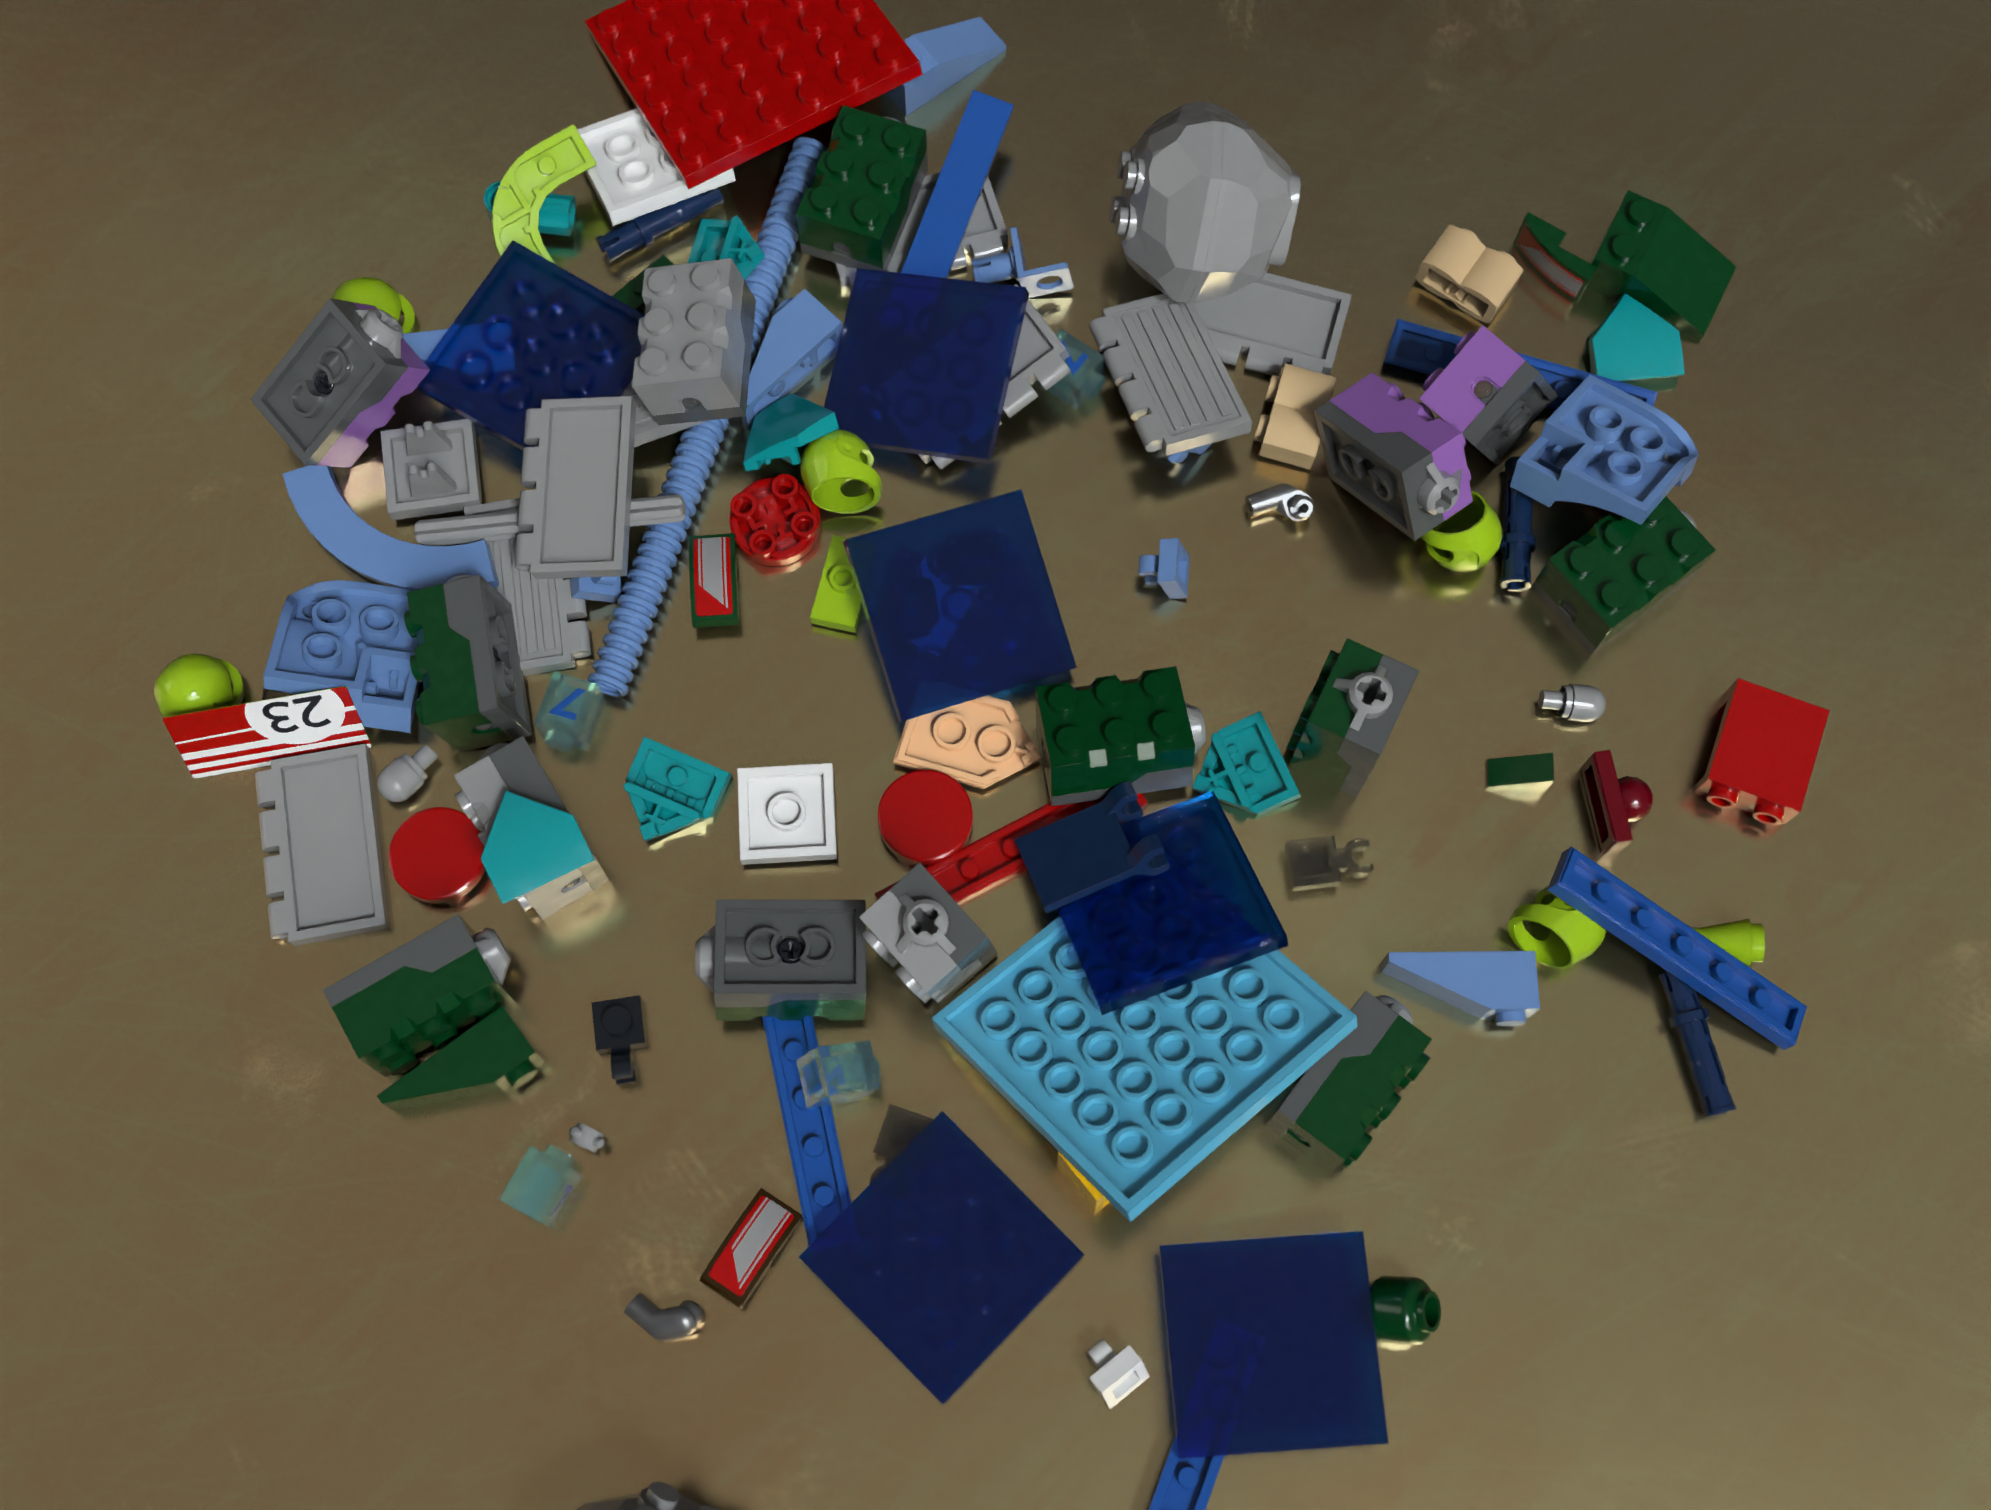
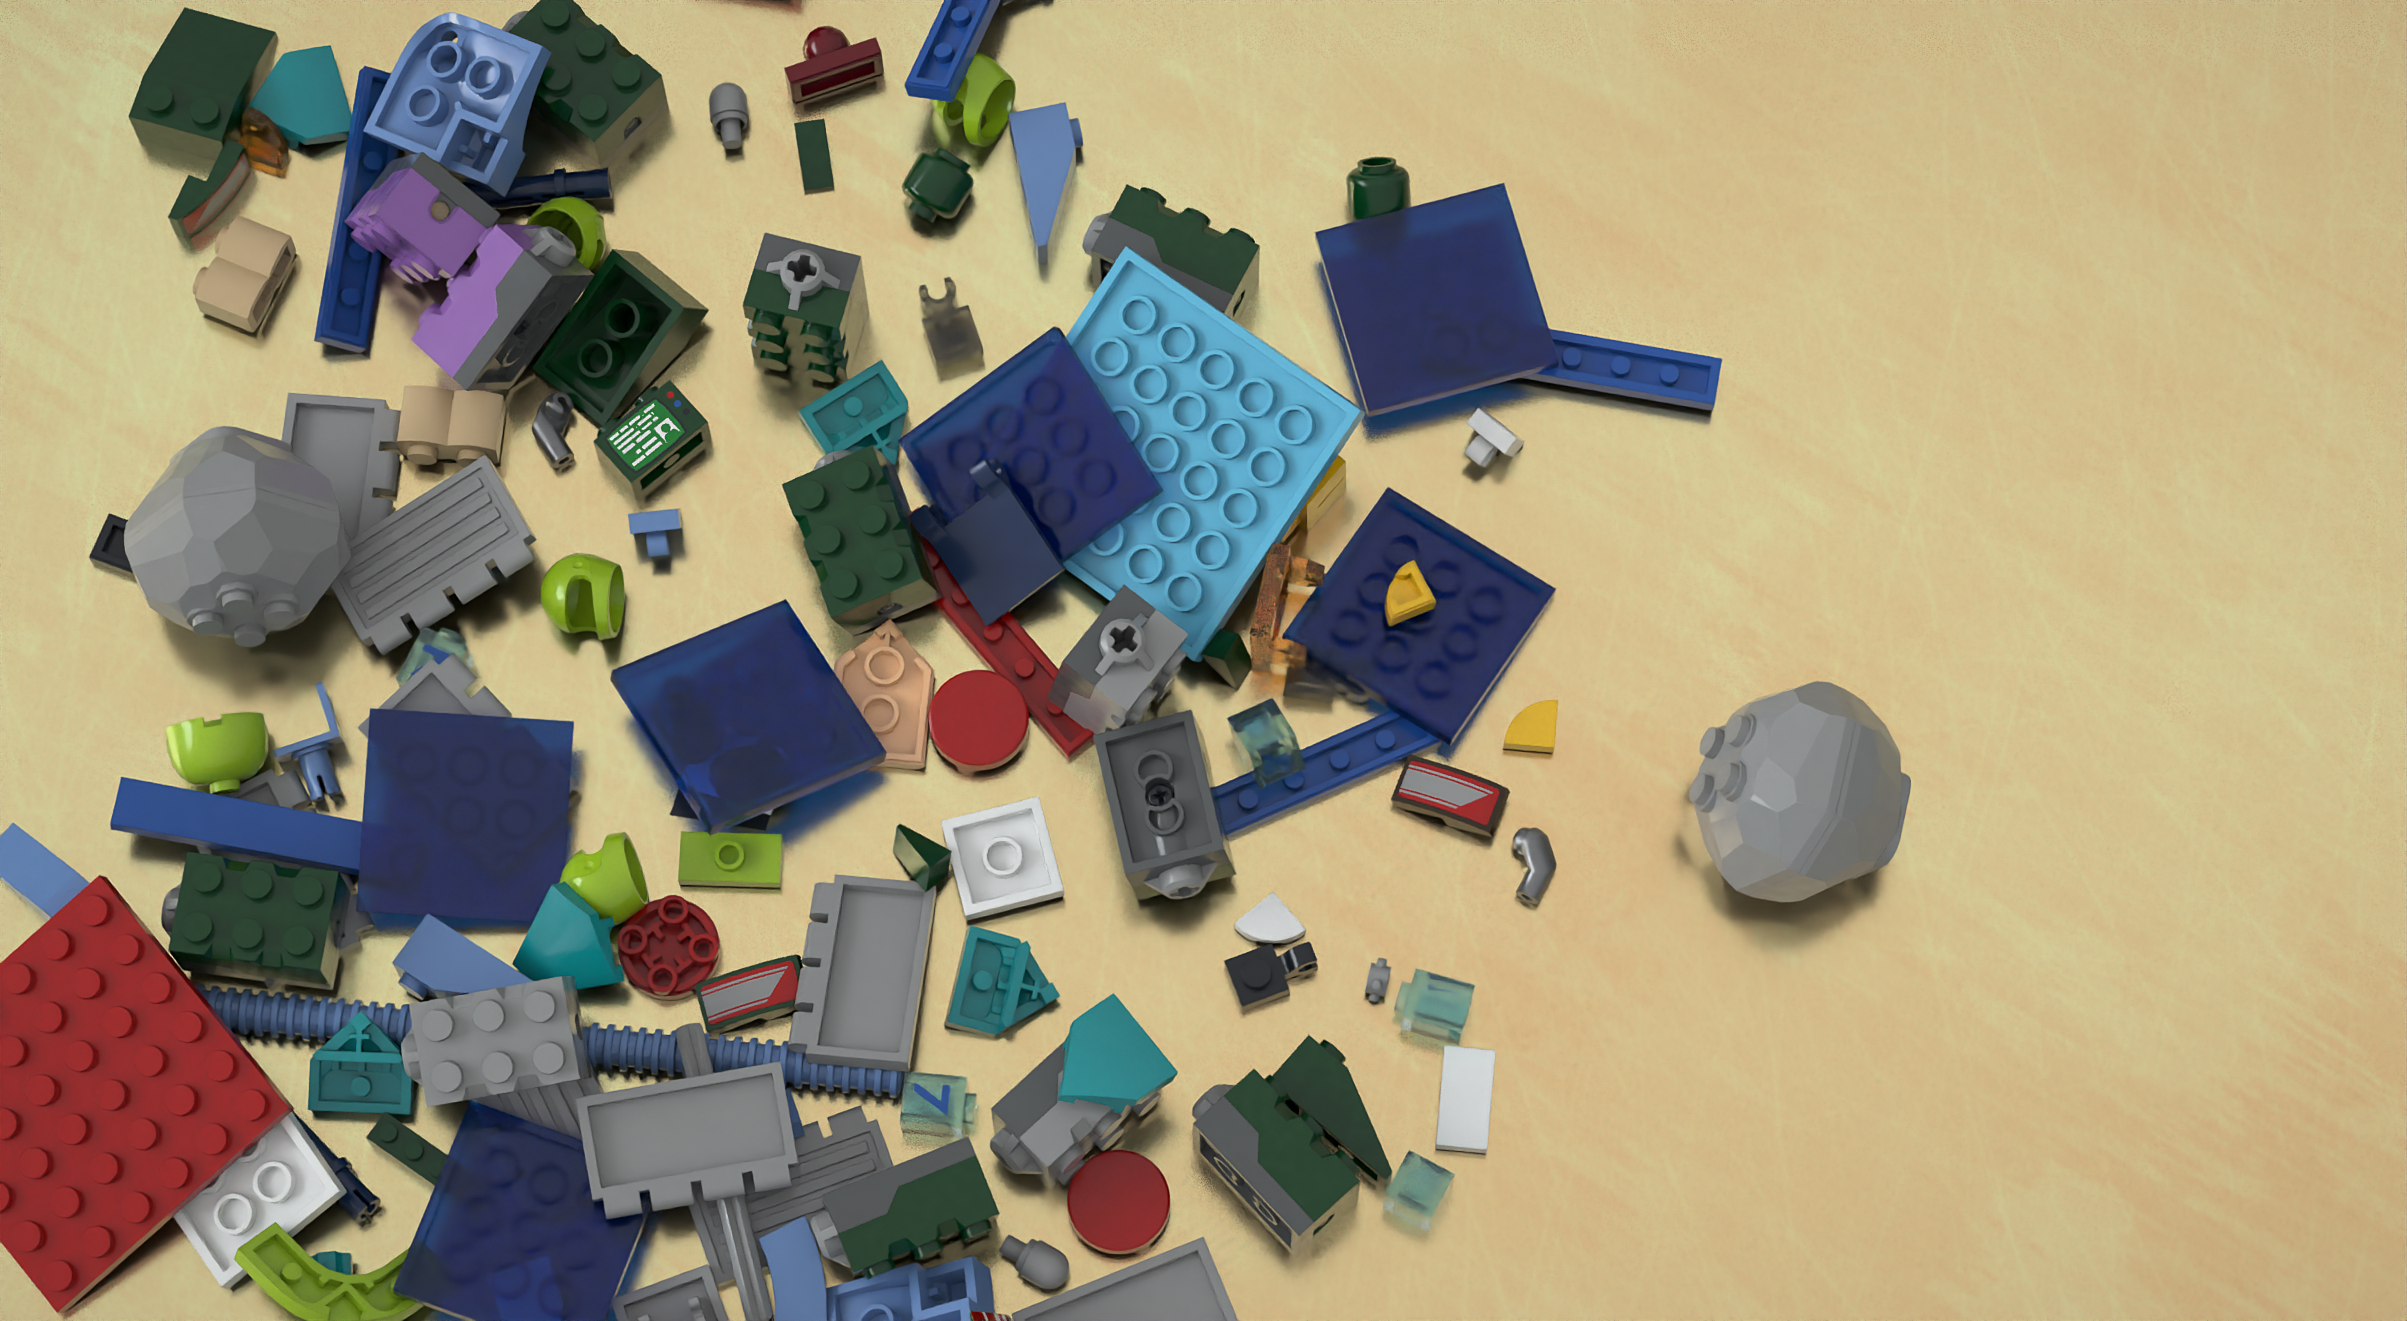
camera: 100 degrees left, 0 degrees up
none -> lime cylinder [165,712,268,795]
none -> clear orange tile [239,107,289,171]
none -> dark green slope [532,249,709,426]
none -> lime helmet [541,553,625,640]
none -> brick [593,380,712,500]
none -> light grey hinge [788,874,936,1072]
none -> dark green piece [893,824,952,892]
none -> dark green head [902,147,974,223]
none -> dark green piece [1201,629,1253,689]
none -> white tile [1234,892,1306,944]
none -> clear orange piece [1250,543,1325,673]
none -> clear light blue brick [1383,1150,1455,1232]
none -> yellow tile [1385,560,1436,626]
none -> white tile [1435,1045,1496,1154]
none -> yellow tile [1503,700,1558,753]

